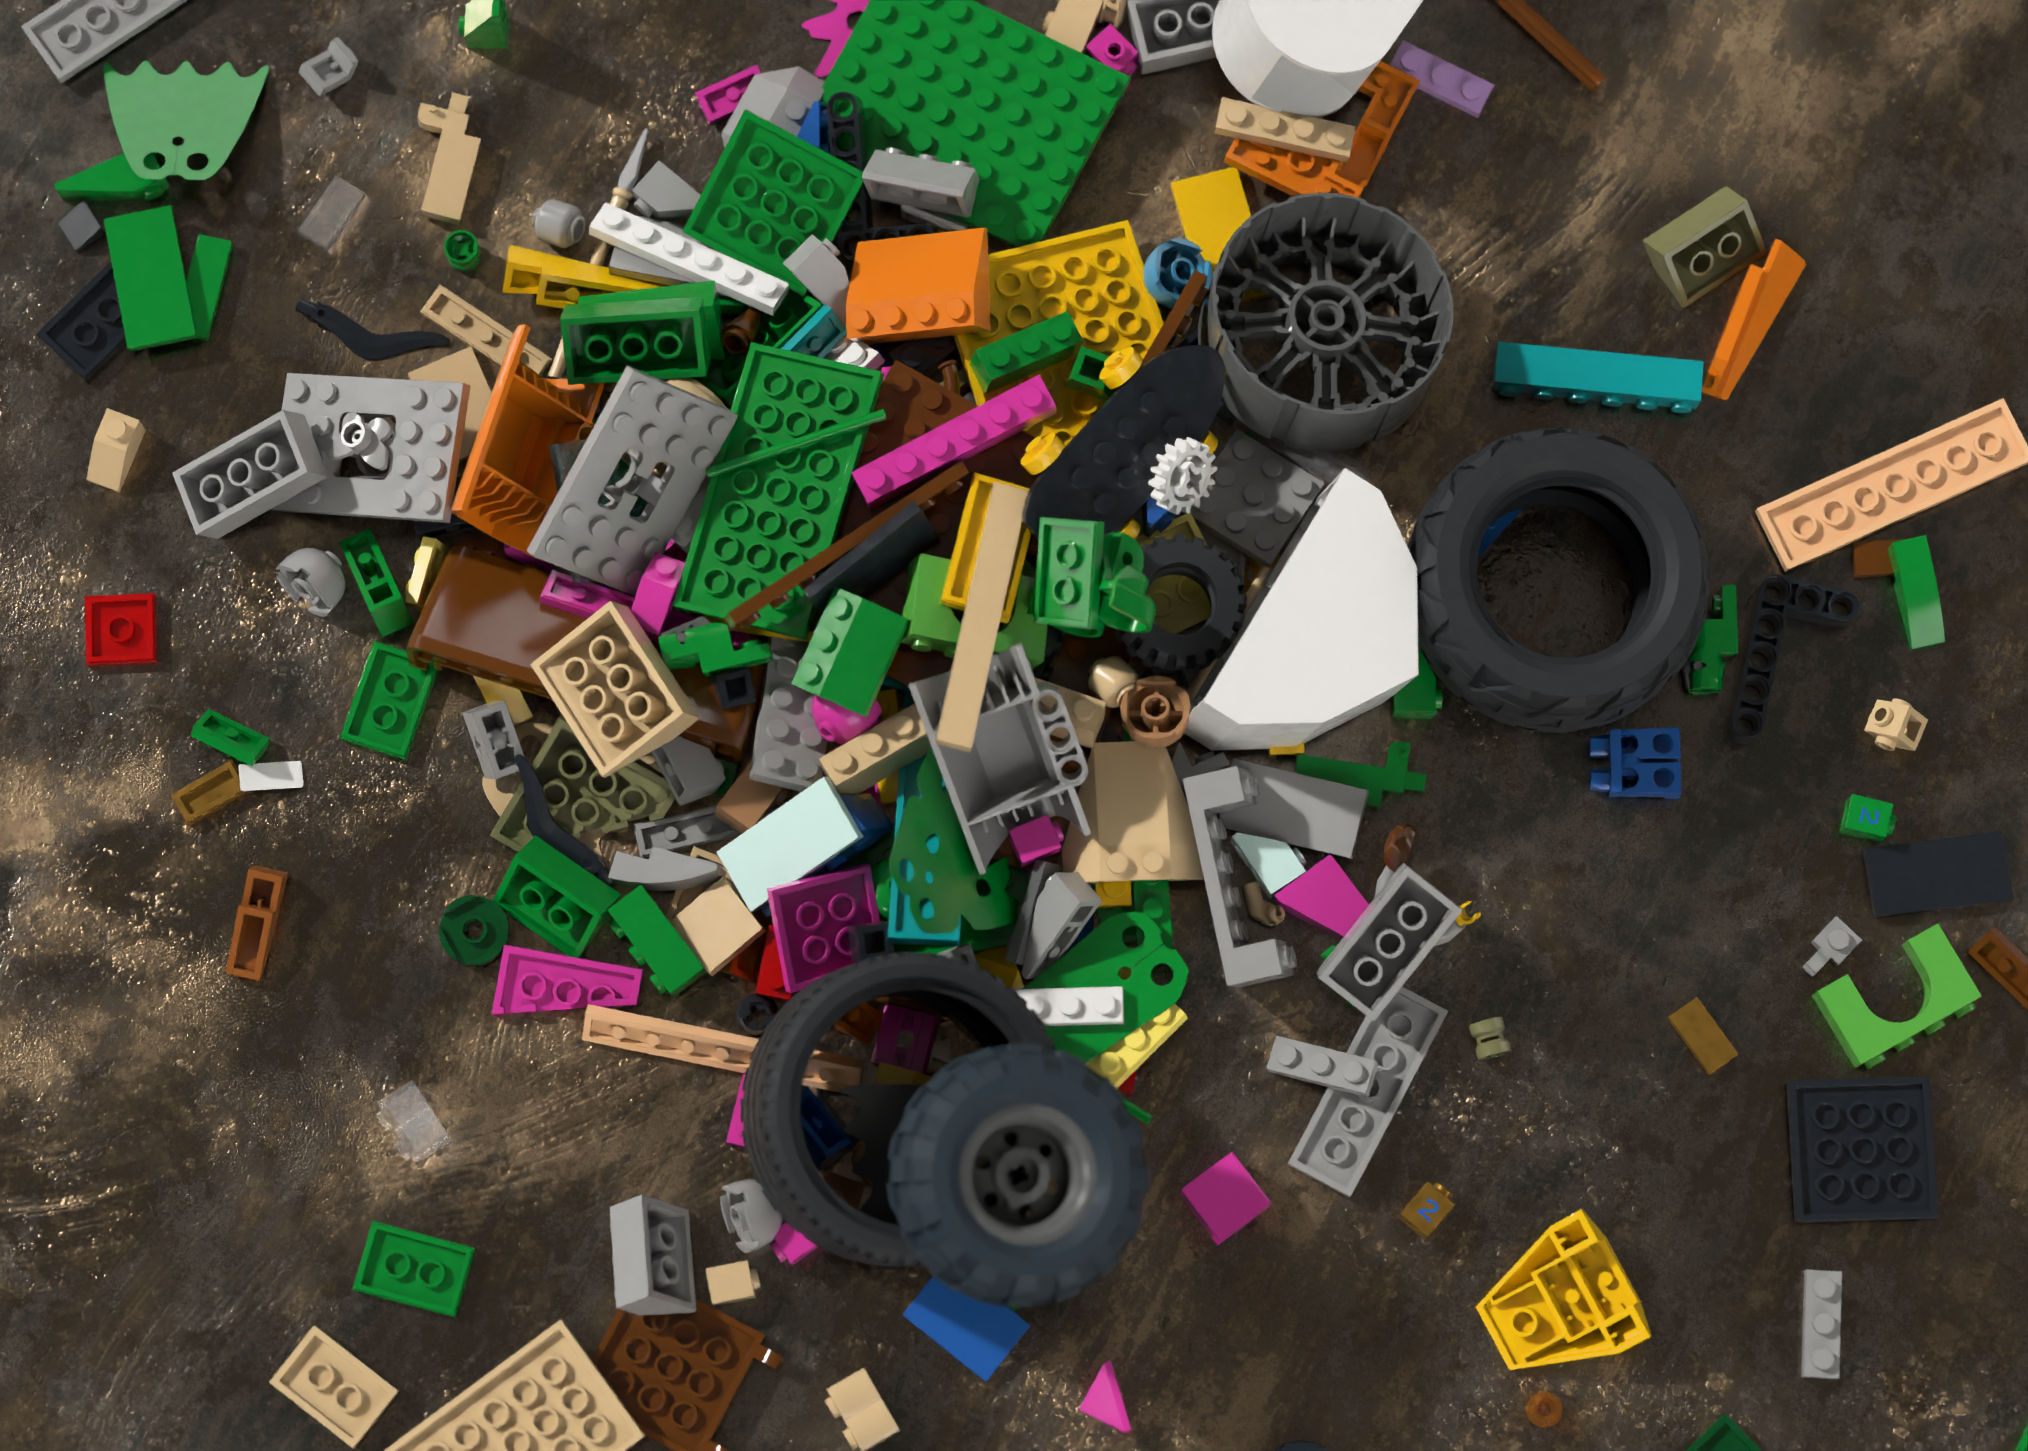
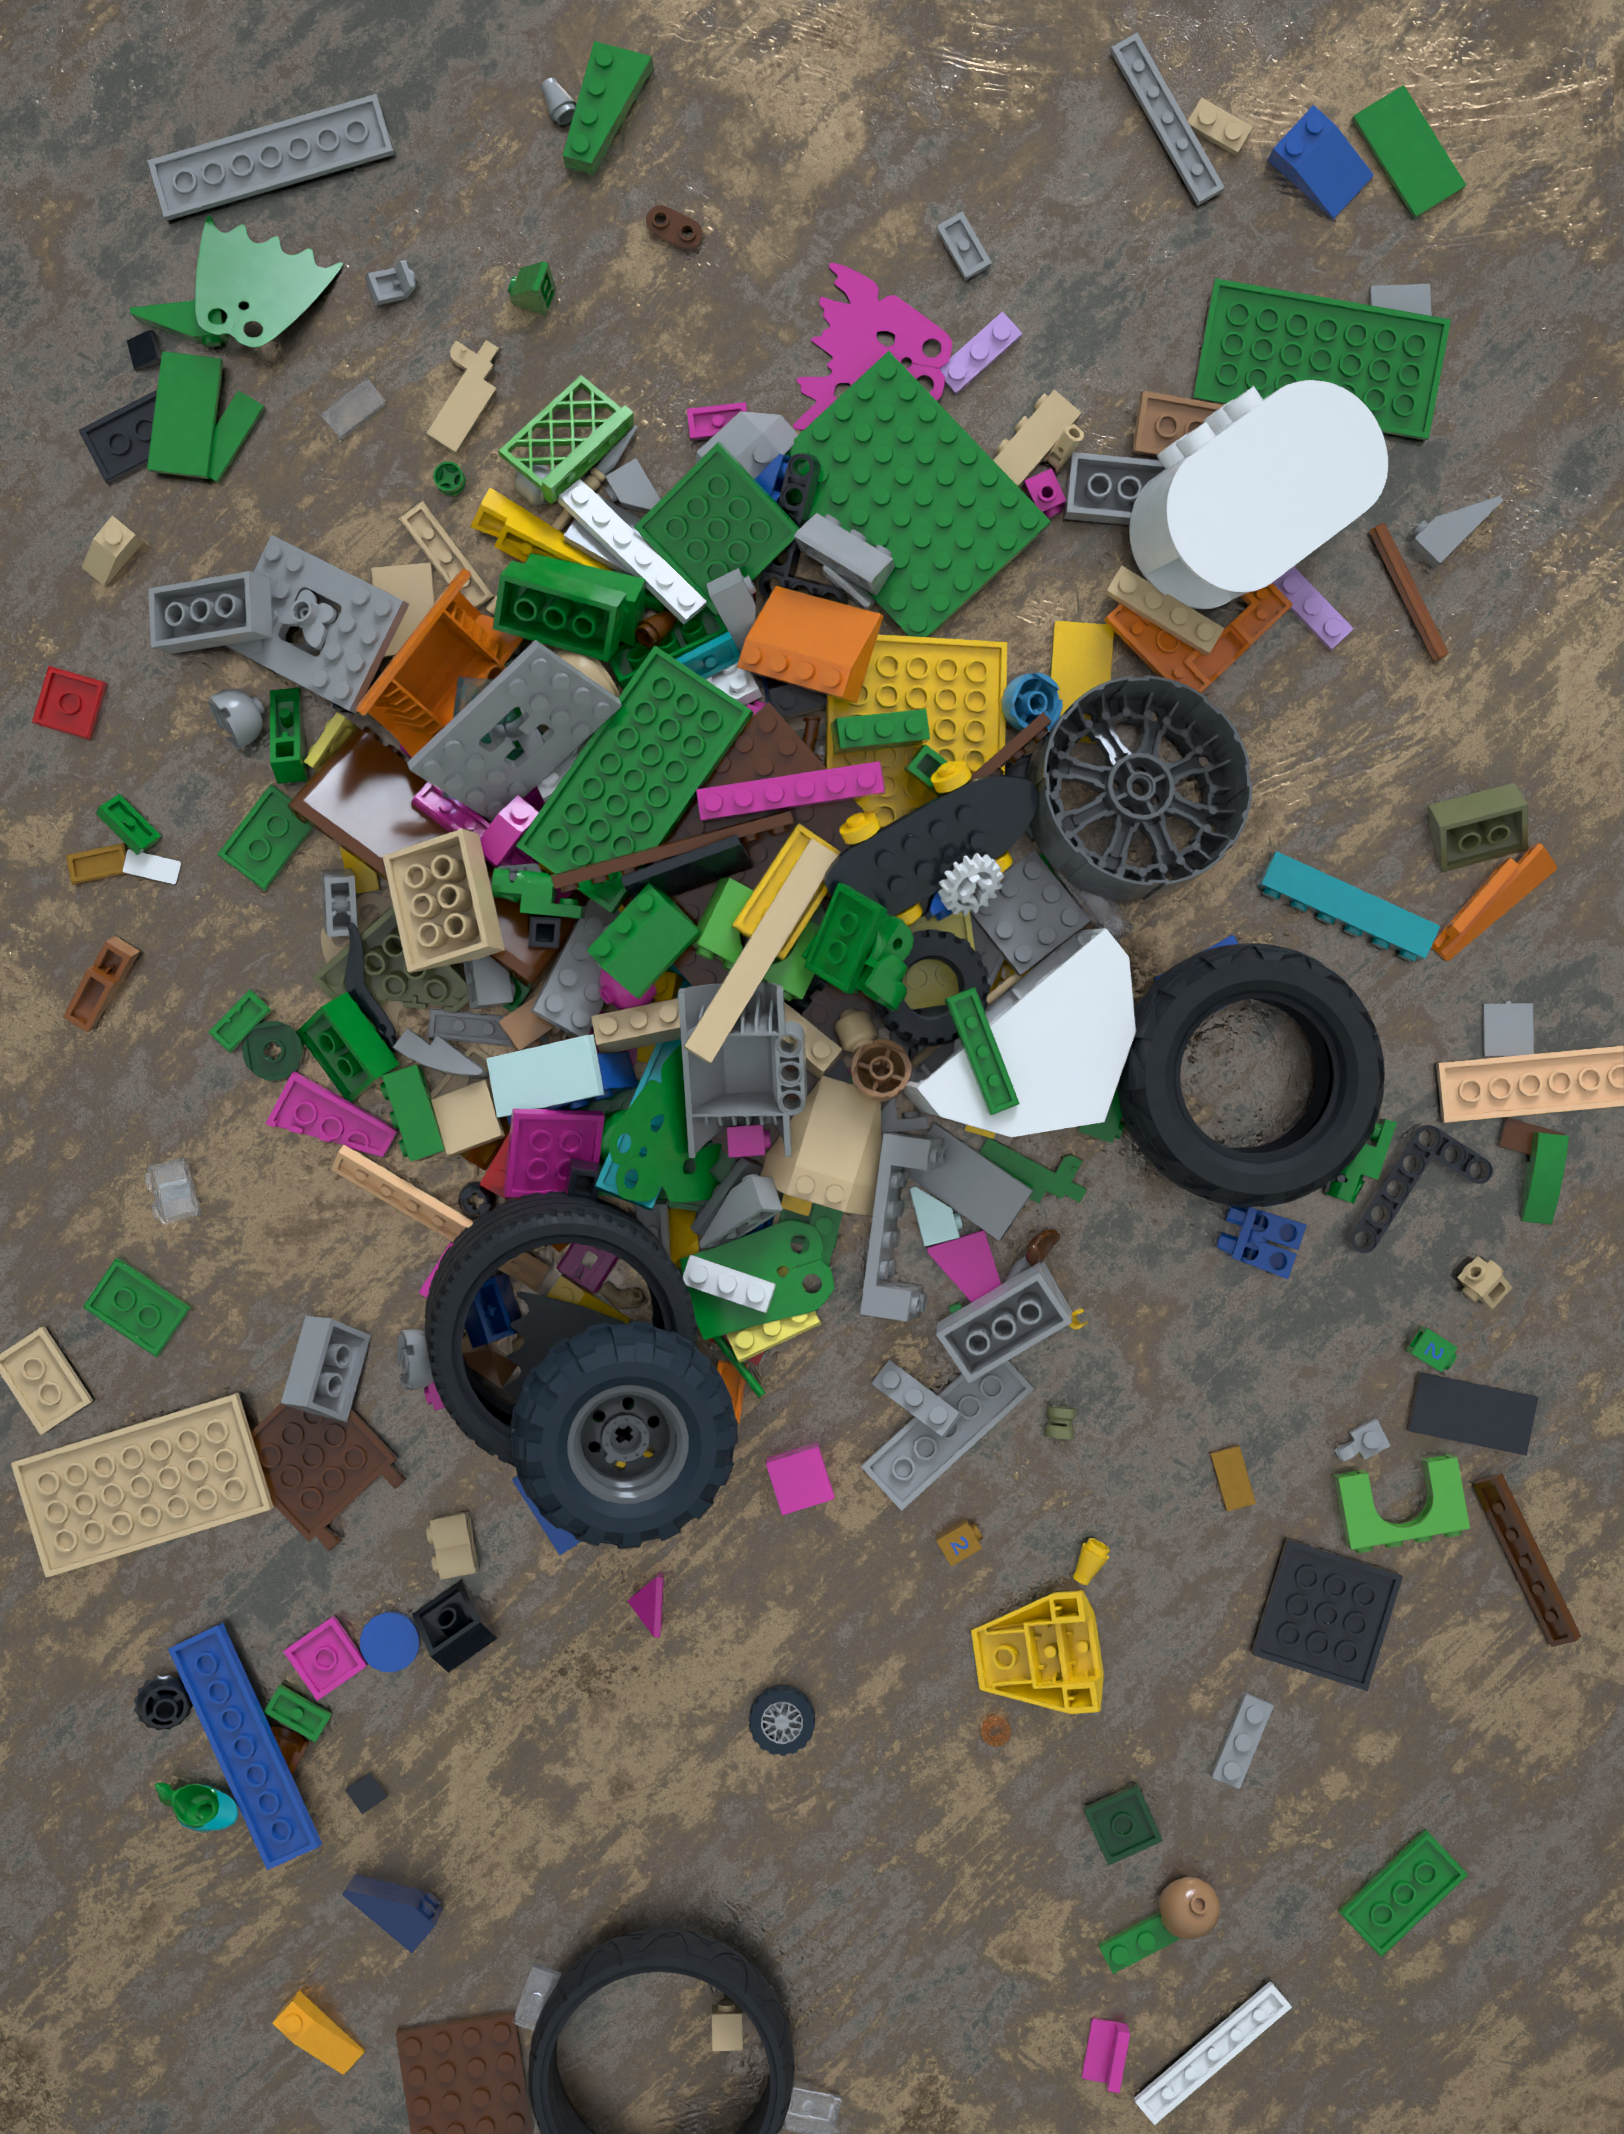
camera: 25 degrees right, 10 degrees up
black piece [295,298,450,360] -> none
green axle [706,409,887,478] -> none
tan brick [706,1260,761,1306] -> none
tan arm [1242,882,1285,926] -> none
none -> green plate [208,989,273,1053]
none -> bright green fence [499,375,634,504]
none -> green tile [945,987,1020,1115]
none -> yellow cone [1073,1538,1110,1586]
none -> light grey piece [1482,1001,1534,1057]

